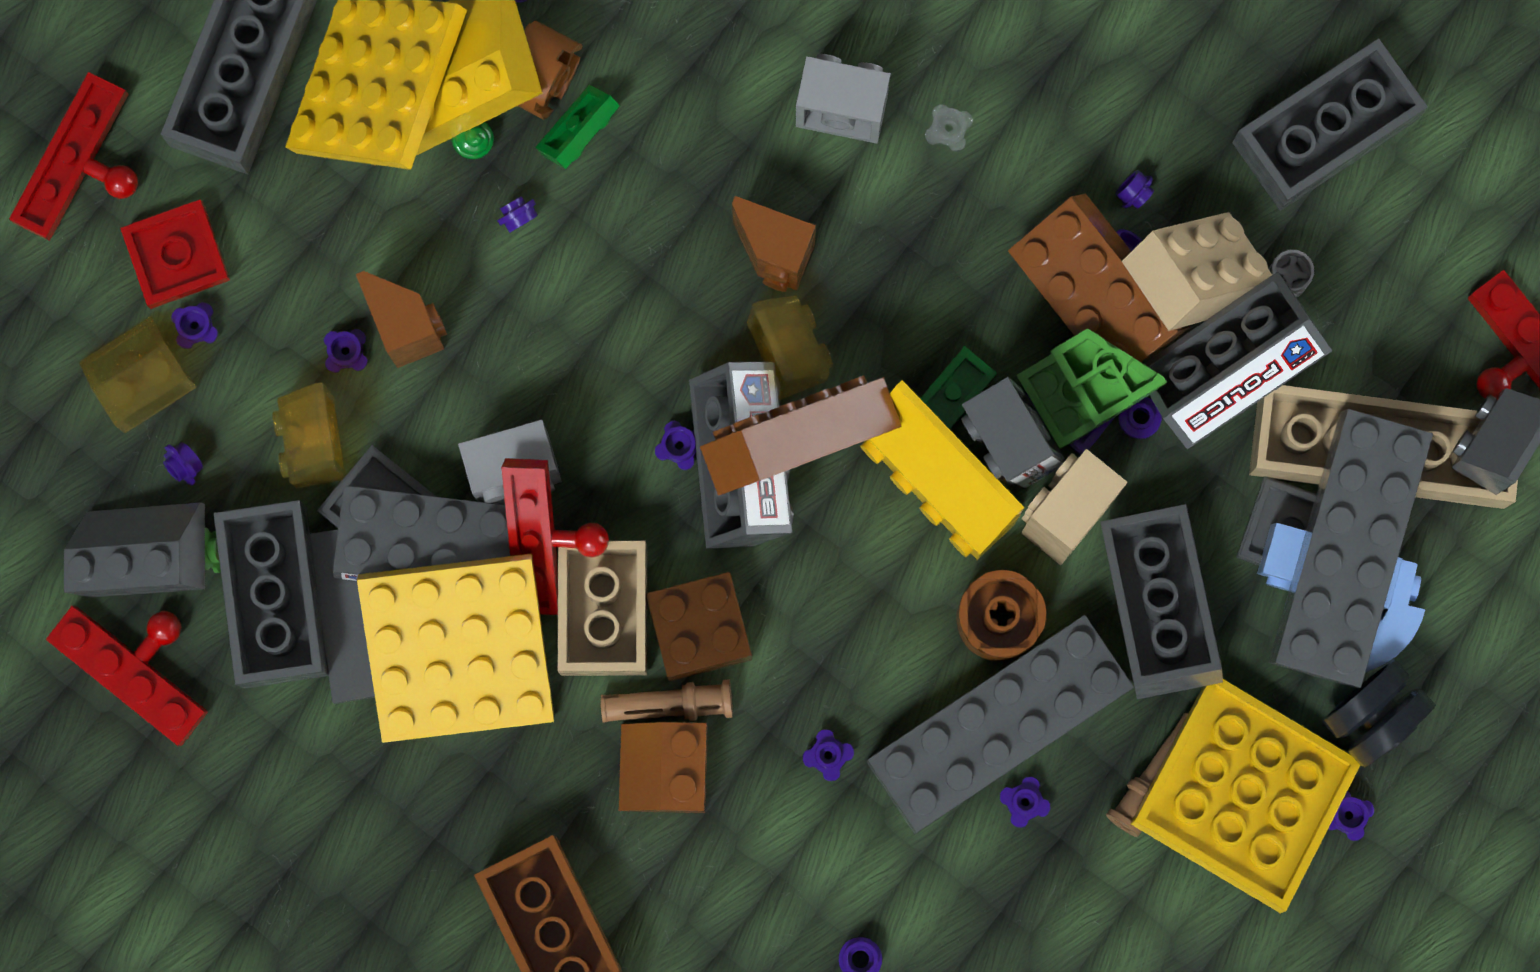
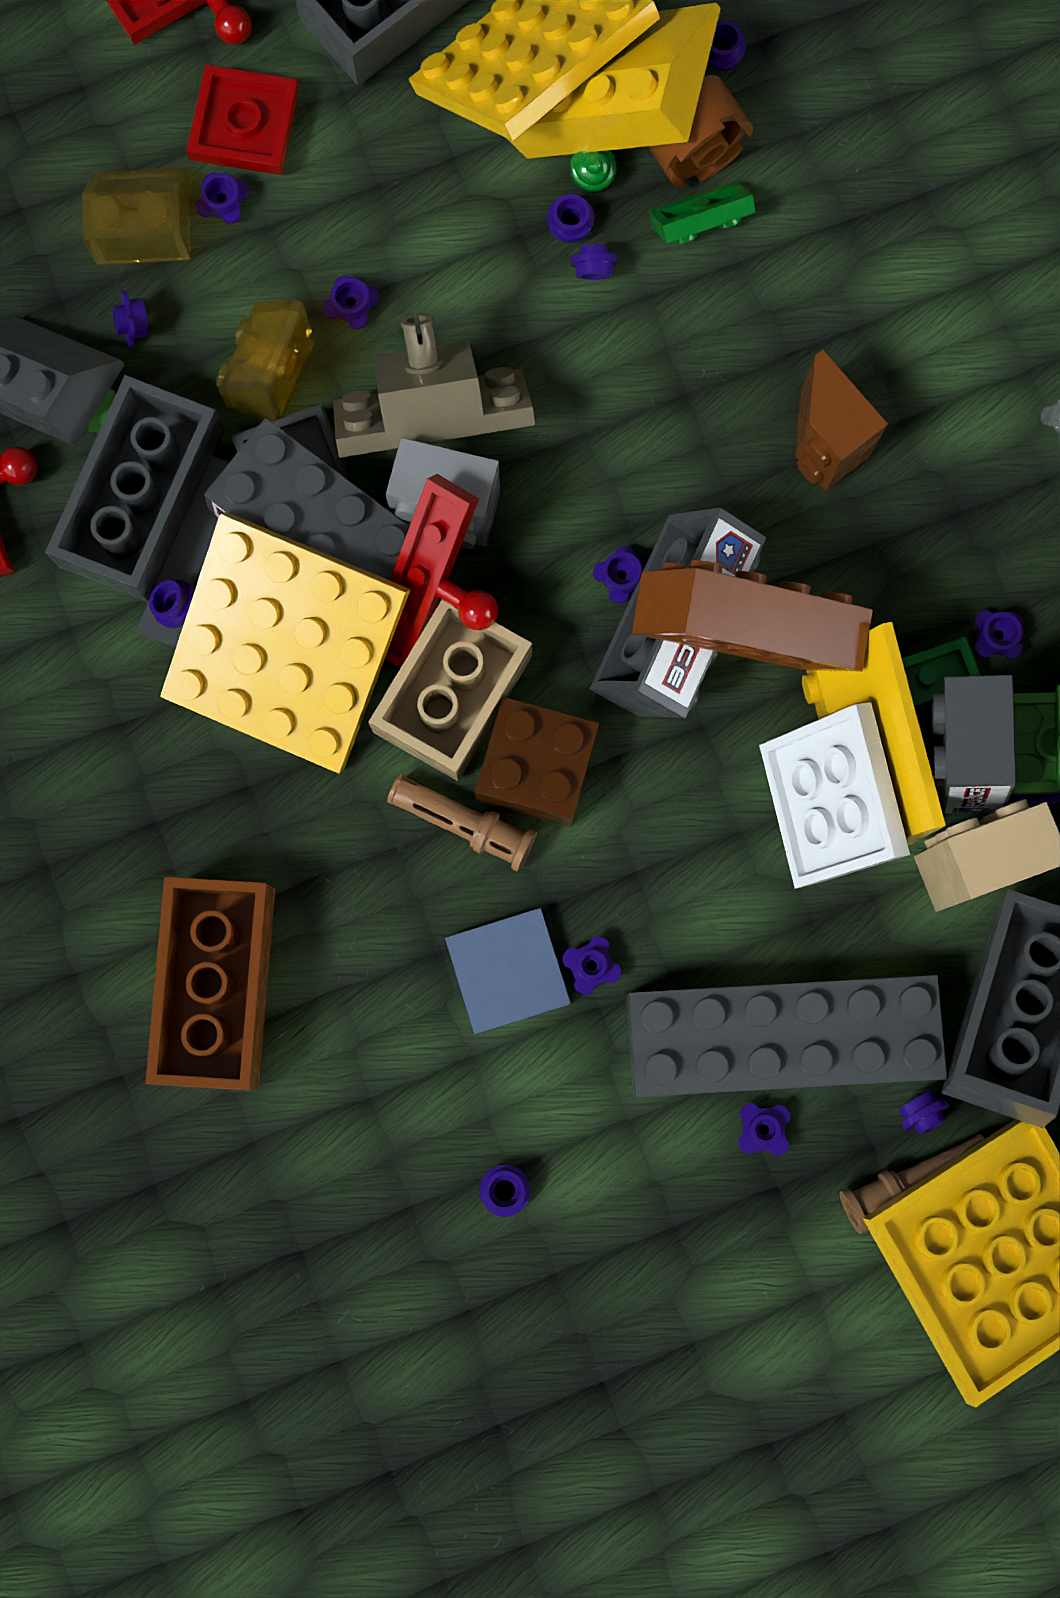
camera: 30 degrees right, 0 degrees up
dark orange slope [356,271,447,368] -> none
dark orange slope [619,722,708,813] -> none
clear yellow slope [747,295,833,400] -> none
light grey brick [796,54,891,144] -> none
dark orange brick [956,570,1046,661] -> none
none -> dark purple plate [149,579,195,629]
none -> dark tan brick [333,313,535,458]
none -> sand blue tile [445,908,571,1034]
none -> dark purple plate [547,194,594,243]
none -> white plate [759,702,910,888]
none -> dark purple plate [899,1090,950,1135]
none -> dark purple plate [973,610,1023,660]

